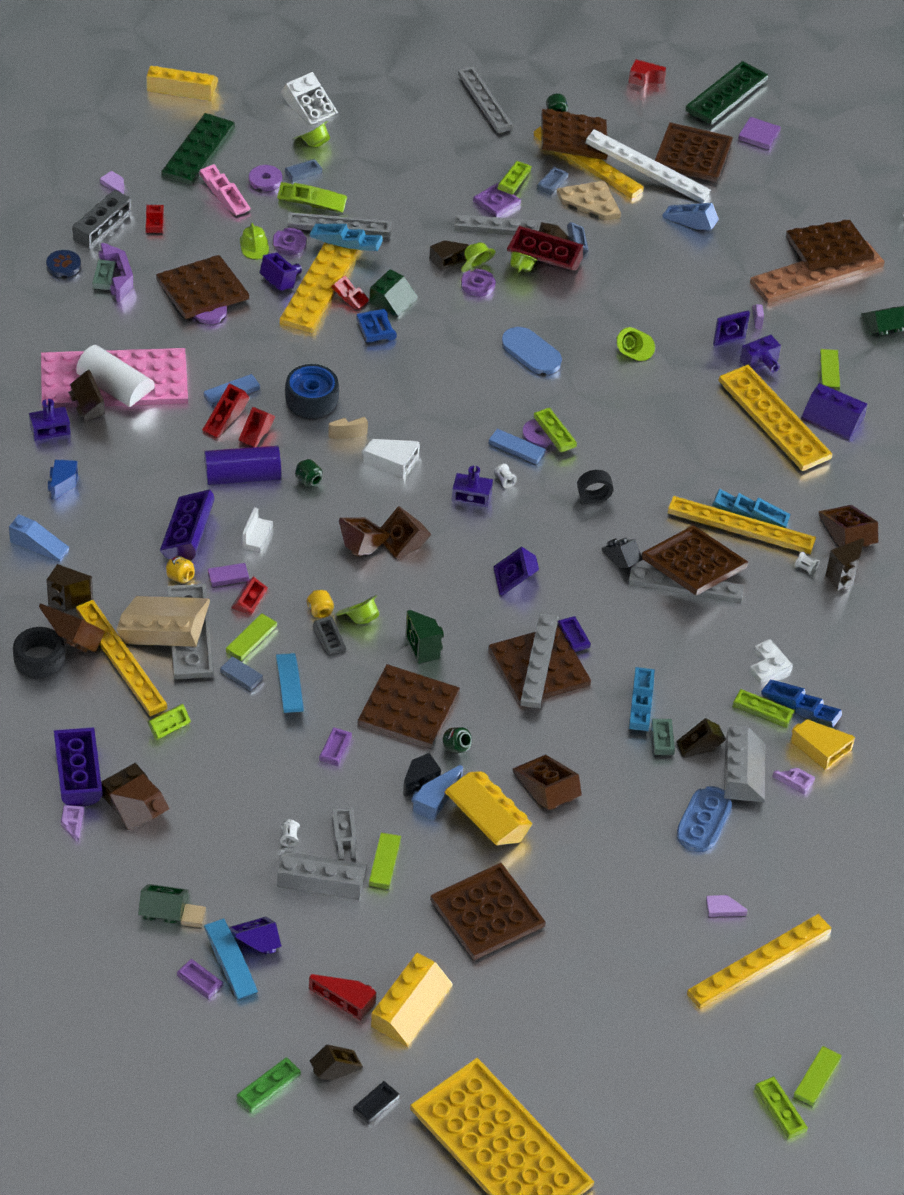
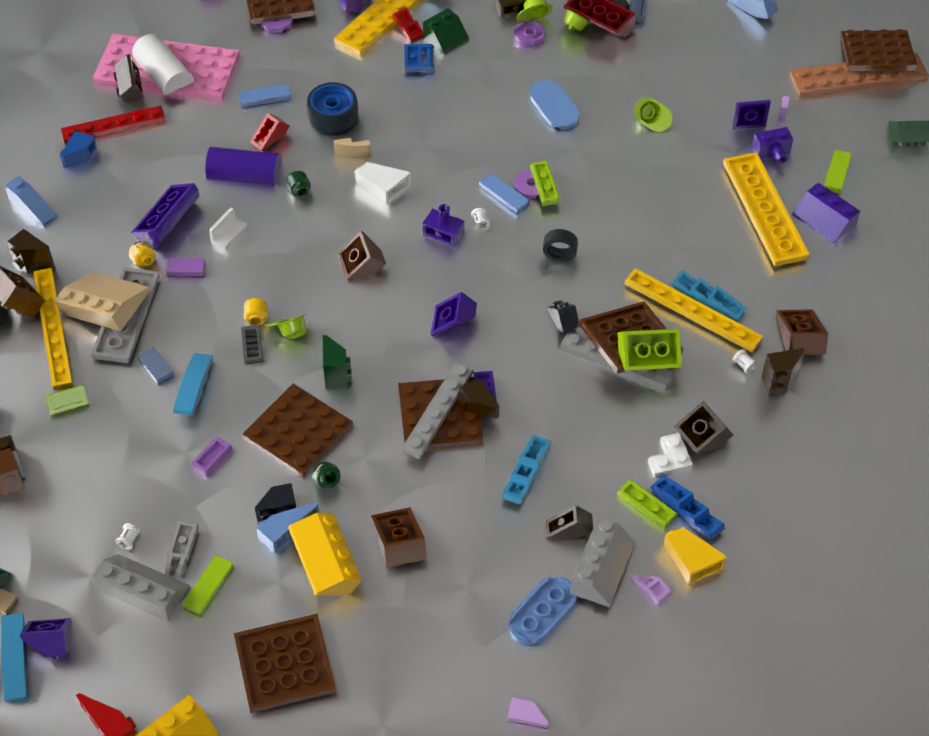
camera: 20 degrees right, 5 degrees up
dark purple brick [29,399,71,441] -> none
red slope [202,383,250,438] -> none
lime tile [226,613,277,661] -> none
red slope [231,576,268,615] -> none
reddish brown slope [339,517,390,556] -> none
sand green plate [651,719,675,755] -> none
none -> red plate [61,105,166,145]
none -> dark brown slope [458,378,500,419]
none -> lime slope [618,329,682,371]
none -> dark brown slope [674,401,734,454]

